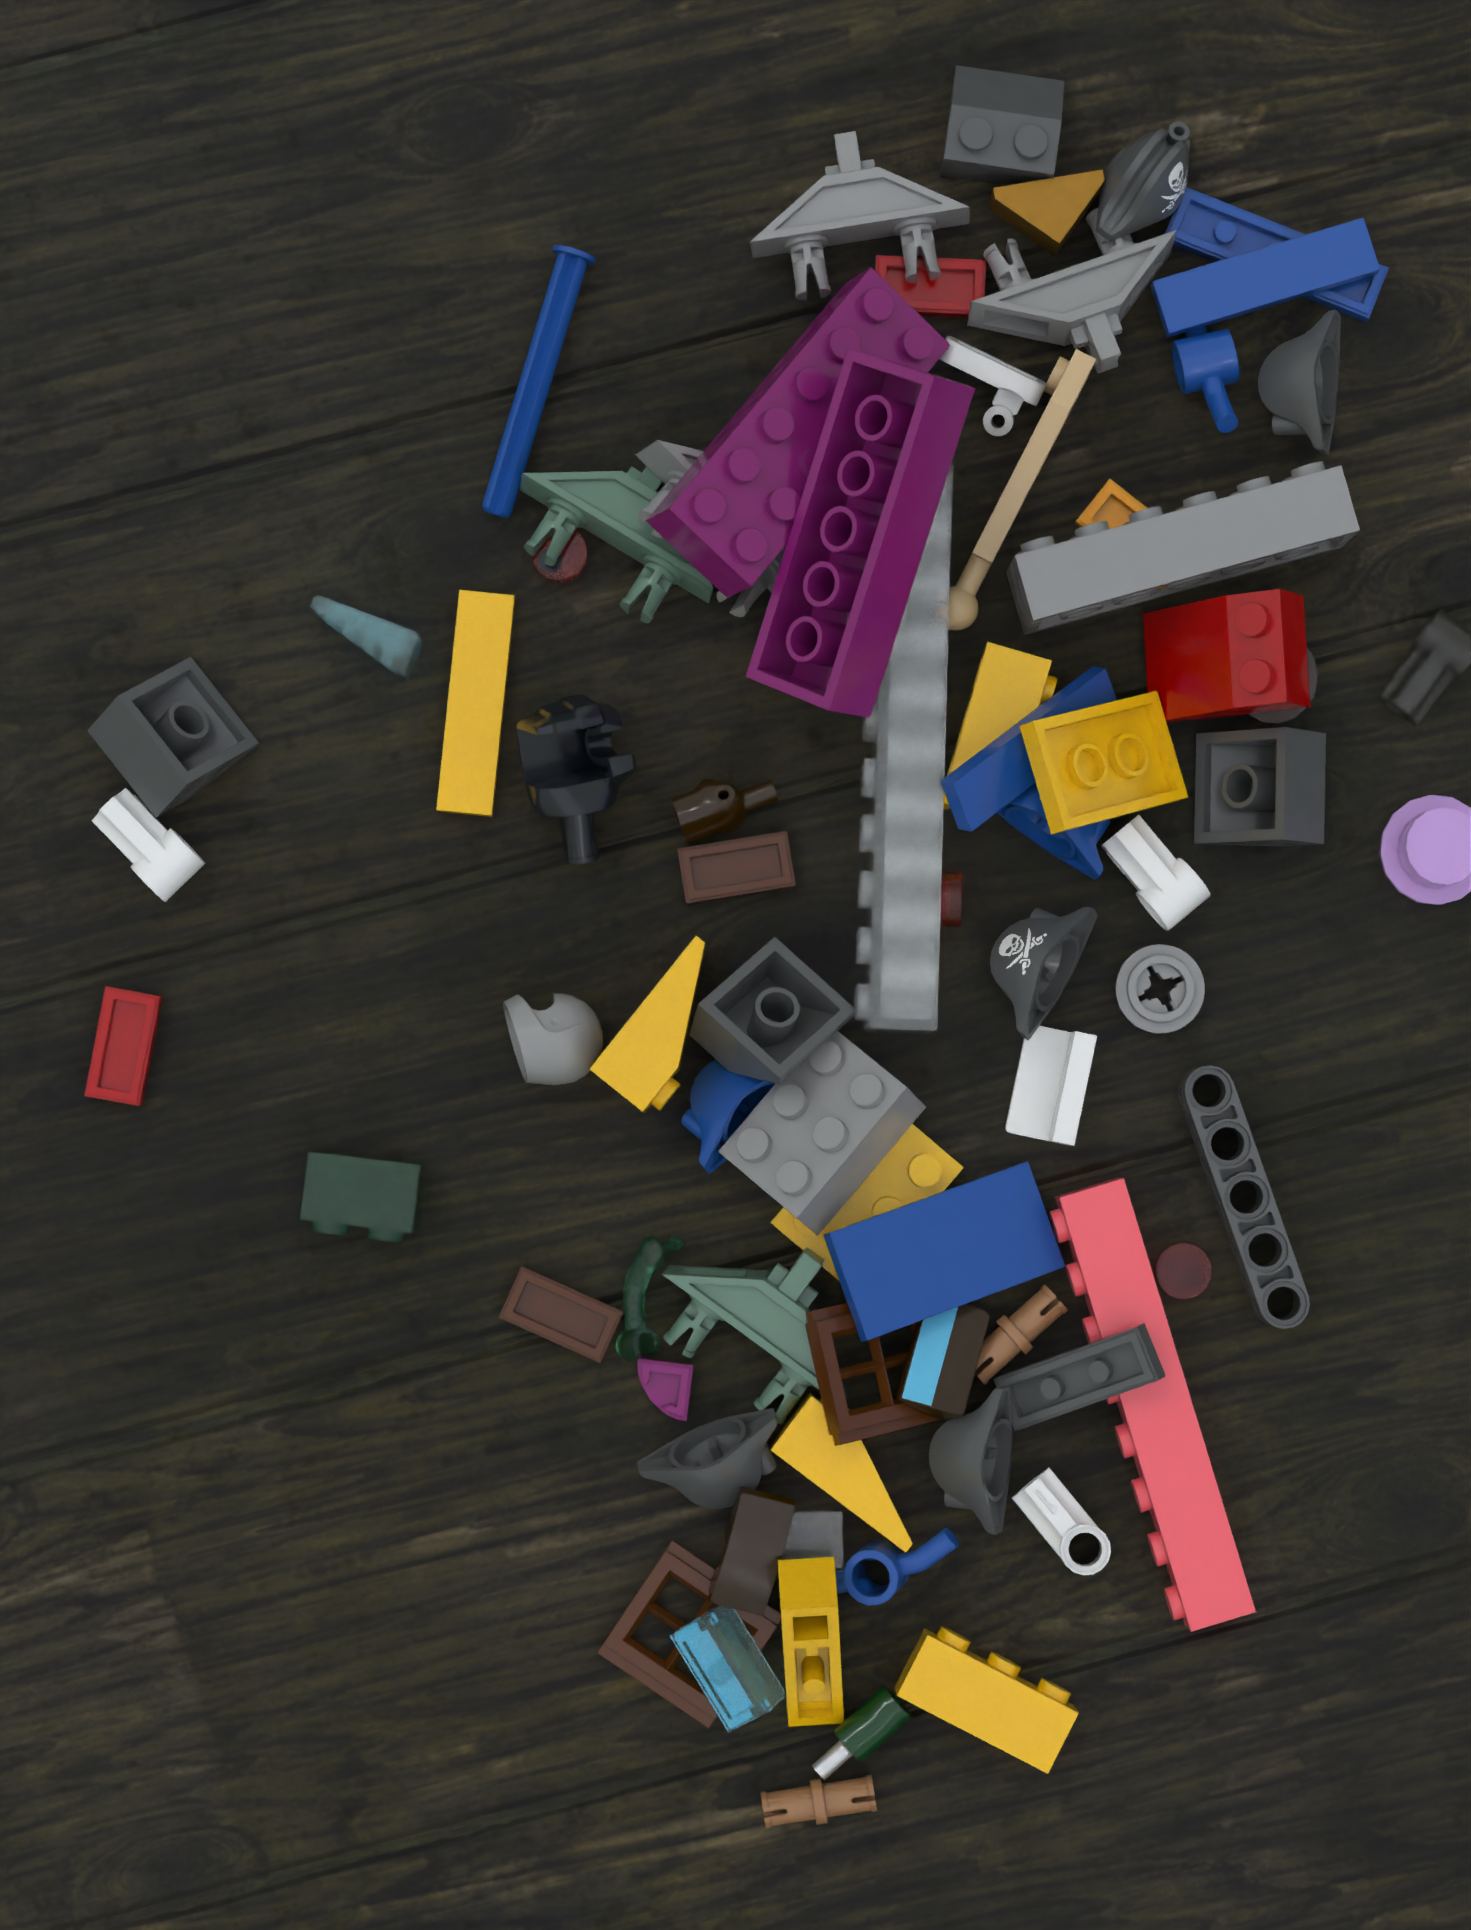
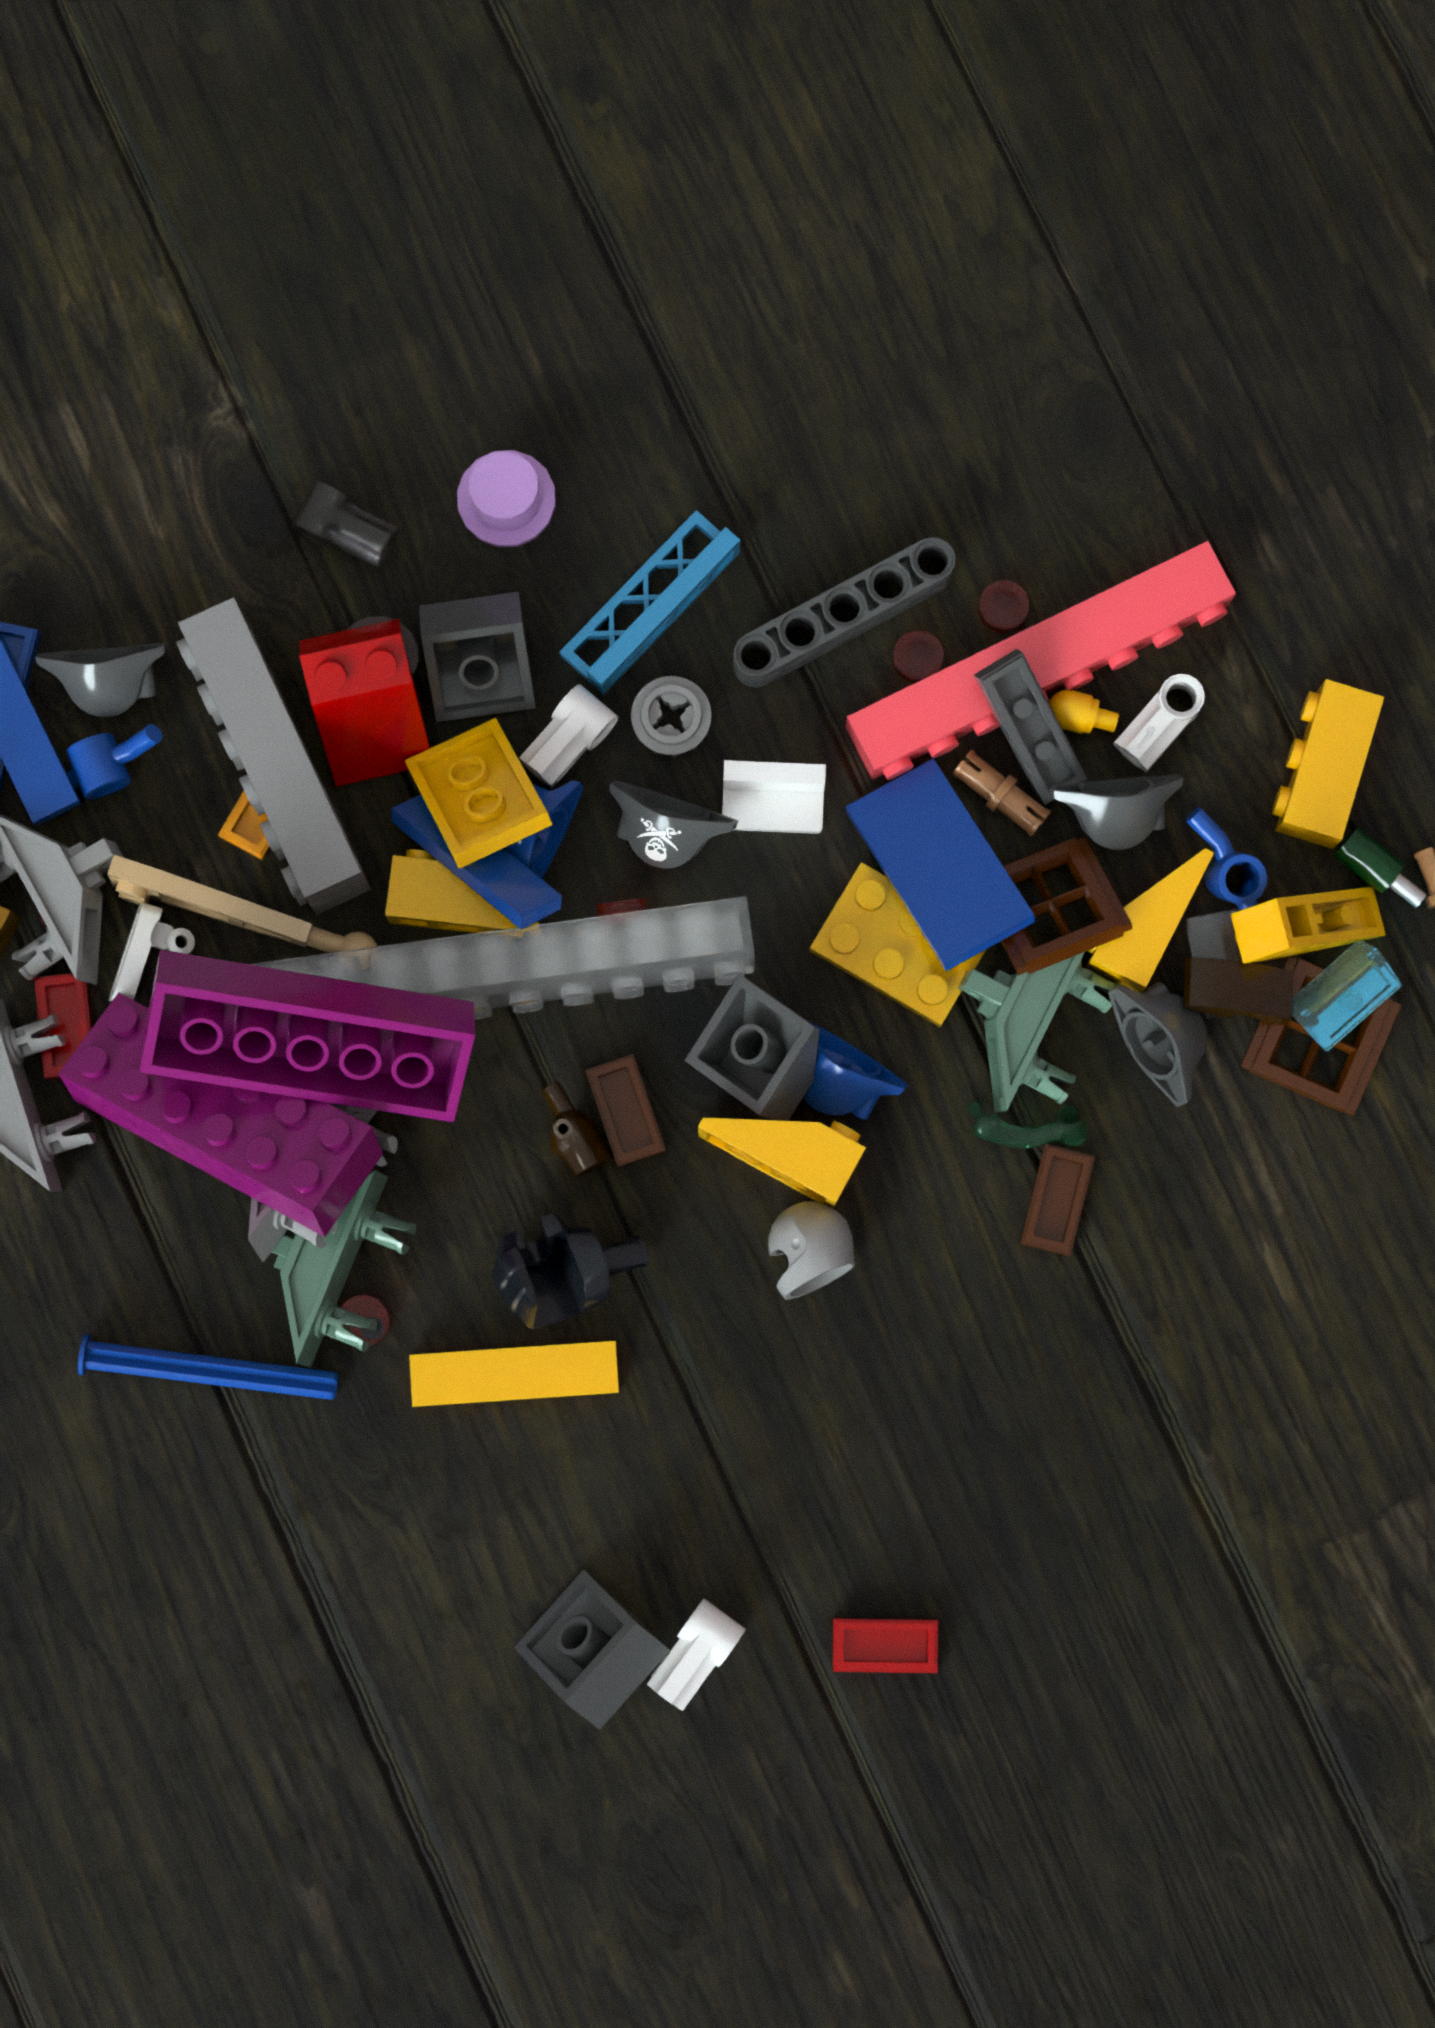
camera: 90 degrees left, 5 degrees down
clear green brick [300,1152,424,1242] -> none
clear light blue slope [310,595,423,680] -> none
magenta tile [638,1357,694,1421] -> none
light grey brick [718,1031,926,1236] -> none
dark brown slope [895,1304,990,1420] -> none
none -> dark azure fence [559,510,740,696]
none -> clear red tile [978,580,1029,633]
none -> yellow cylinder [1049,689,1119,734]

